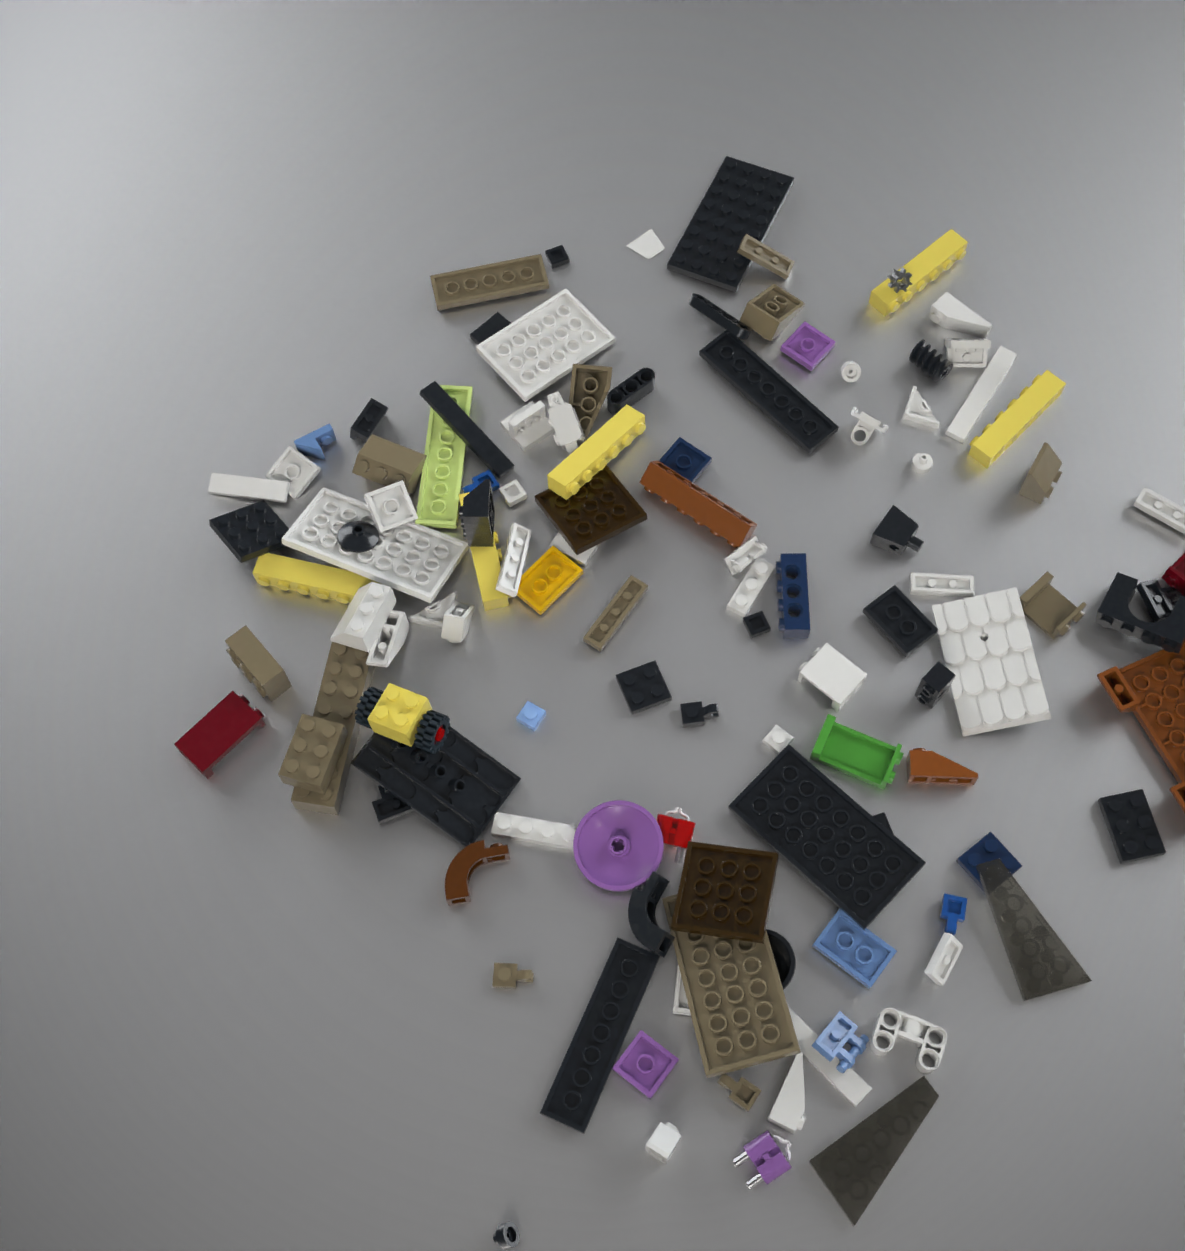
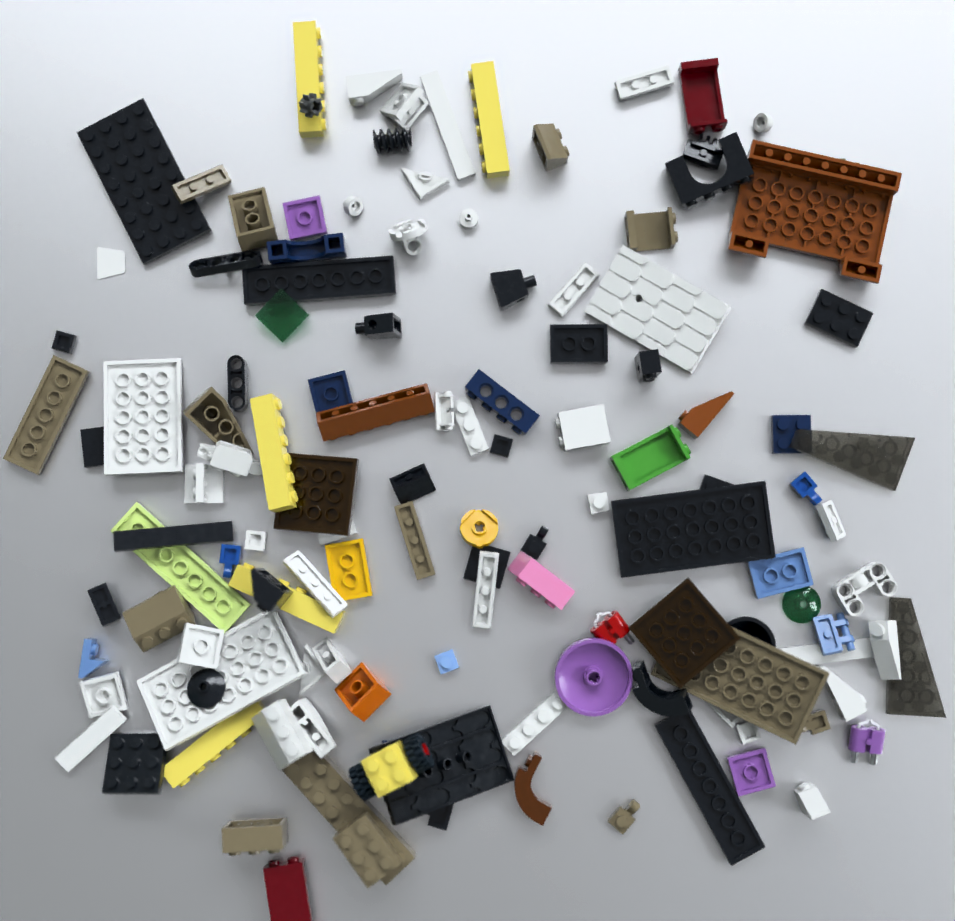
camera: 55 degrees left, 20 degrees up
none -> clear green tile [255,288,309,342]
none -> dark blue arch [267,233,347,264]
none -> orange slope [334,662,391,722]
none -> black torso [355,313,402,339]
none -> black panel [389,463,436,504]
none -> yellow plate [460,509,498,549]
none -> white tile [471,551,499,629]
none -> bright pink wedge [507,551,575,610]
none -> white plate [735,721,761,744]
none -> clear green dish [782,586,821,623]
none -> white slope [869,620,901,680]

